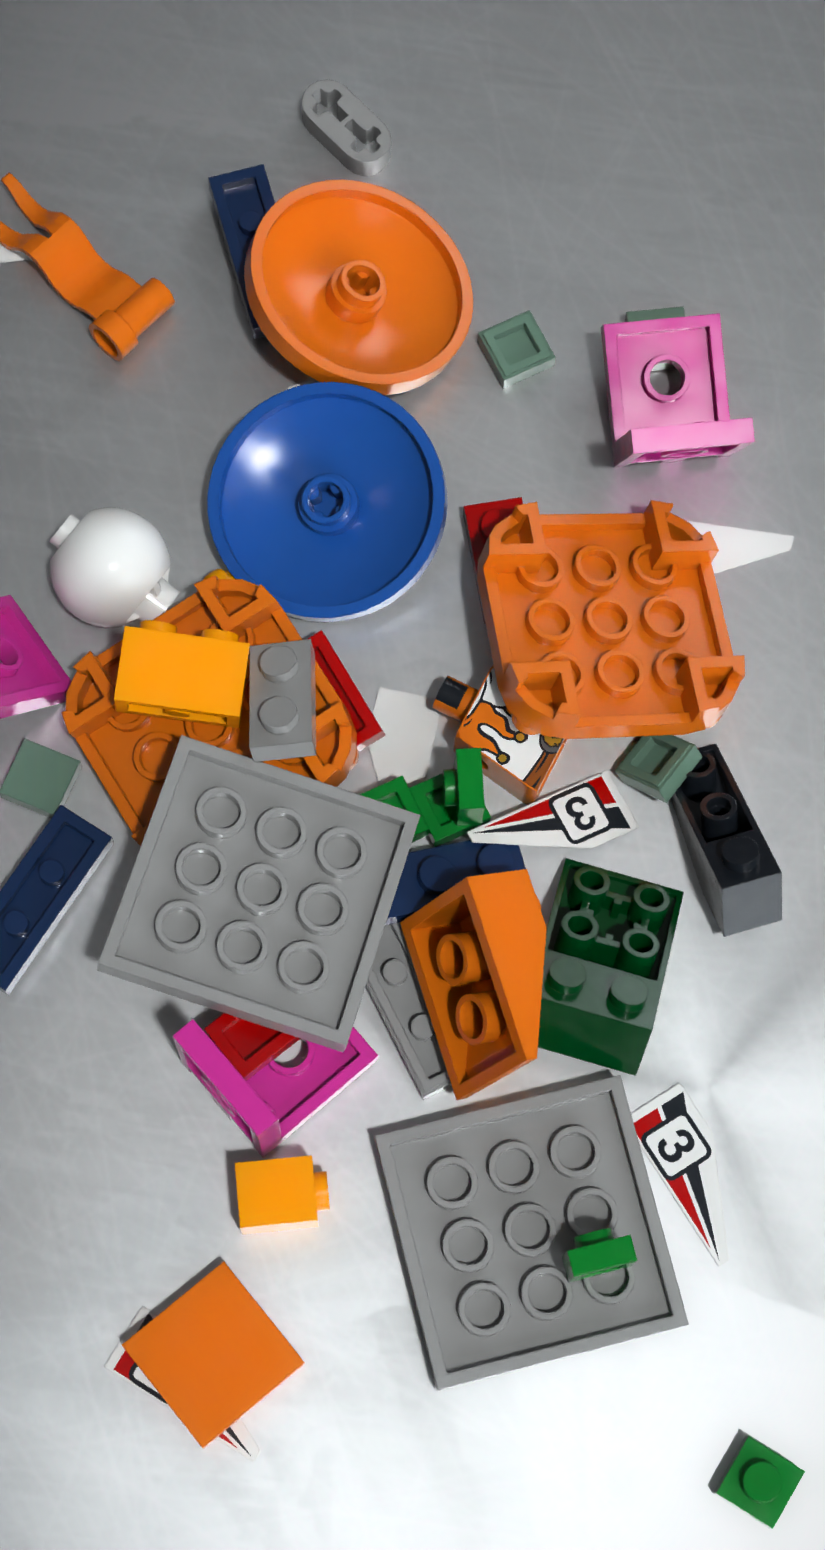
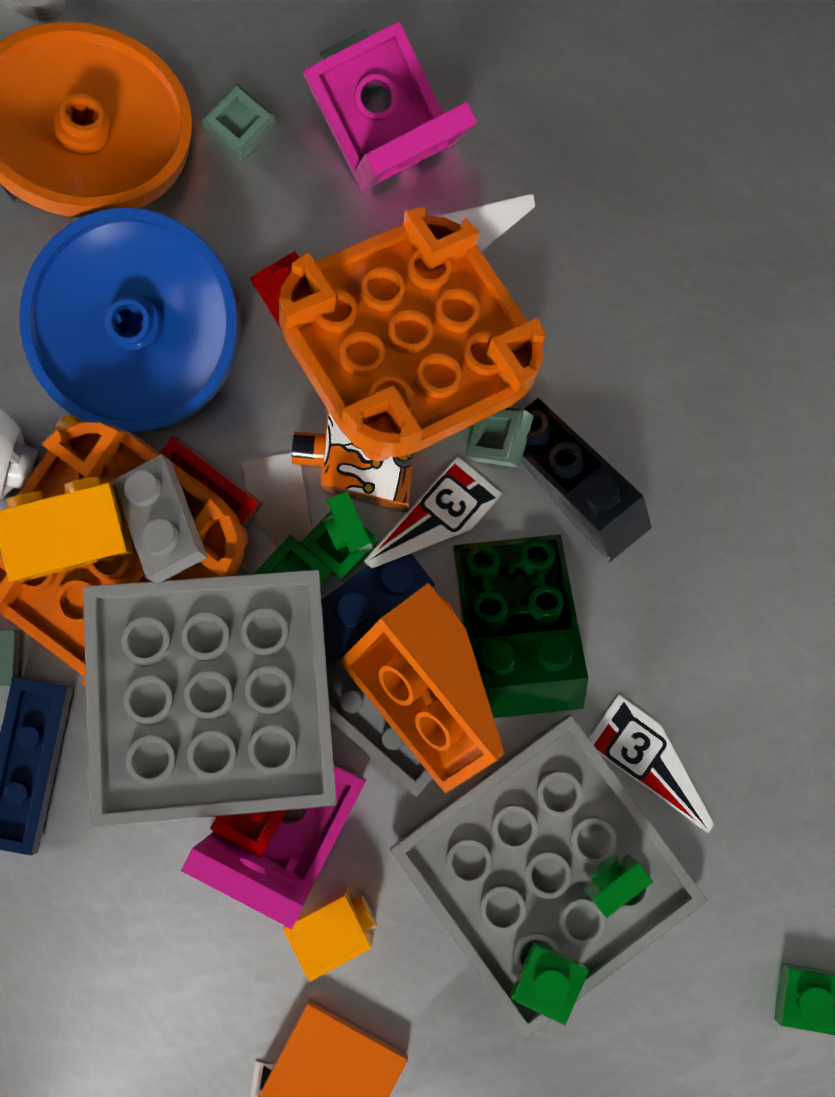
camera: 20 degrees left, 10 degrees up
none -> green plate [510,941,589,1025]

